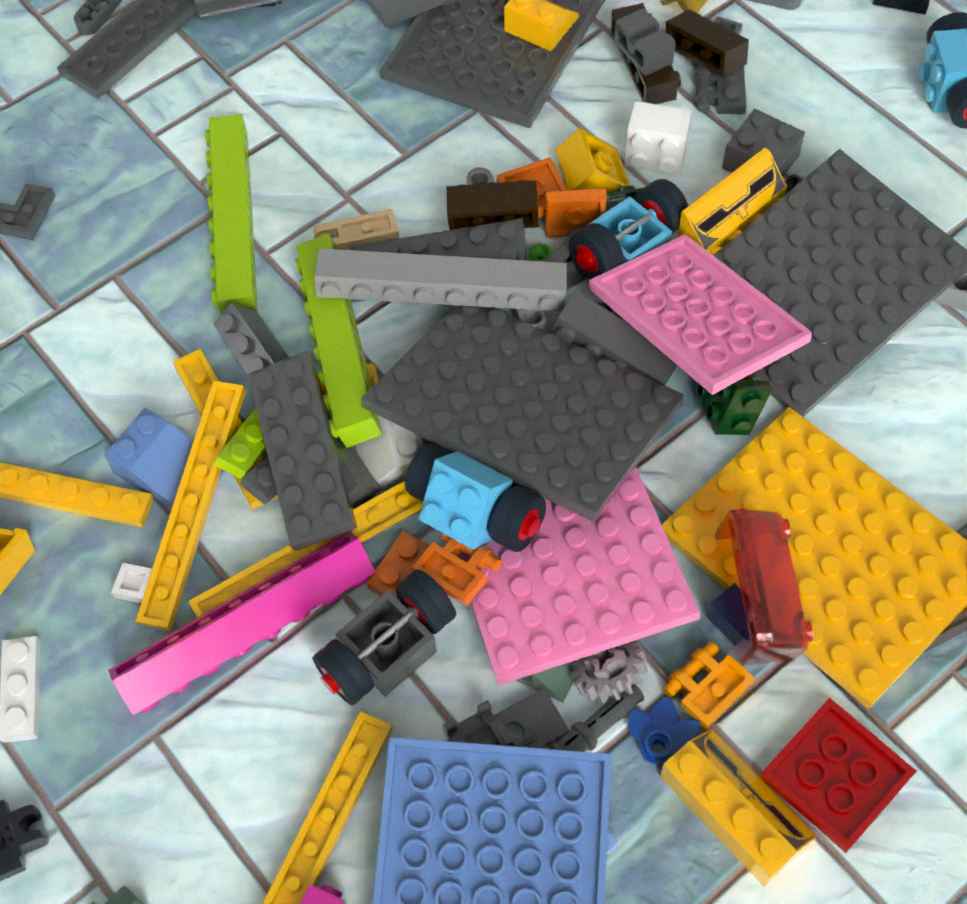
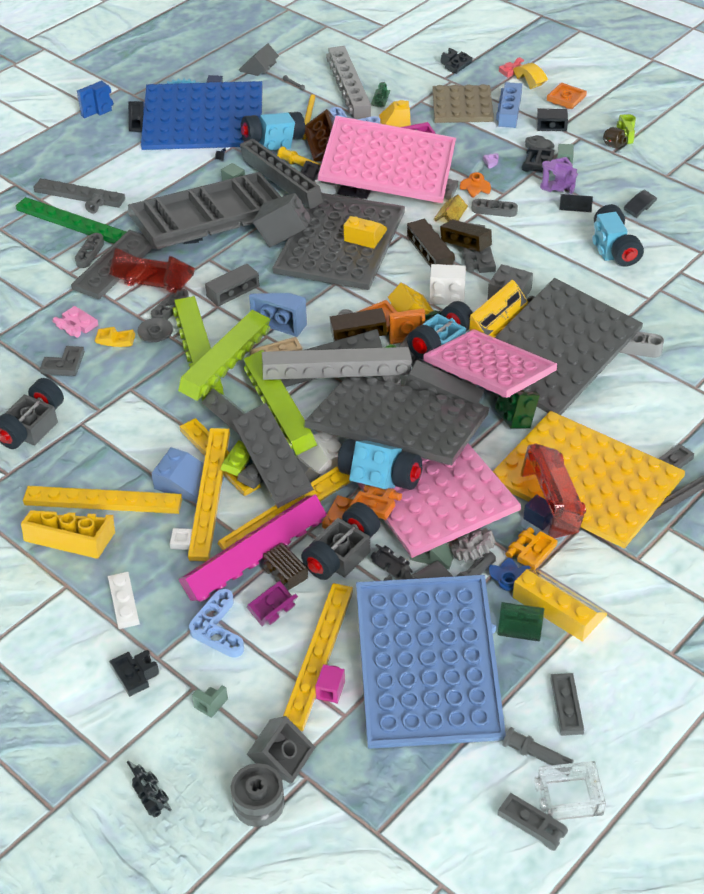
camera: 10 degrees left, 15 degrees down
dark grey brick [614,8,676,76] -> none
red plate [759,698,917,853] -> none
none -> bright pink plate [53,306,98,338]
none -> yellow slope [95,327,136,347]
none -> clear red windscreen [109,248,195,293]
none -> dark grey dish [138,318,173,342]
none -> dark grey beam [151,289,189,320]
none -> lime brick [178,310,270,401]
none -> light blue beam [189,589,244,658]
none -> dark grey brick [205,263,260,307]
none -> magenta bracket [247,581,298,627]
none -> medium blue slope [249,293,307,337]
none -> dark brown brick [262,543,308,591]
none -> black hinge [370,544,413,579]
none -> clear green panel [497,602,544,642]

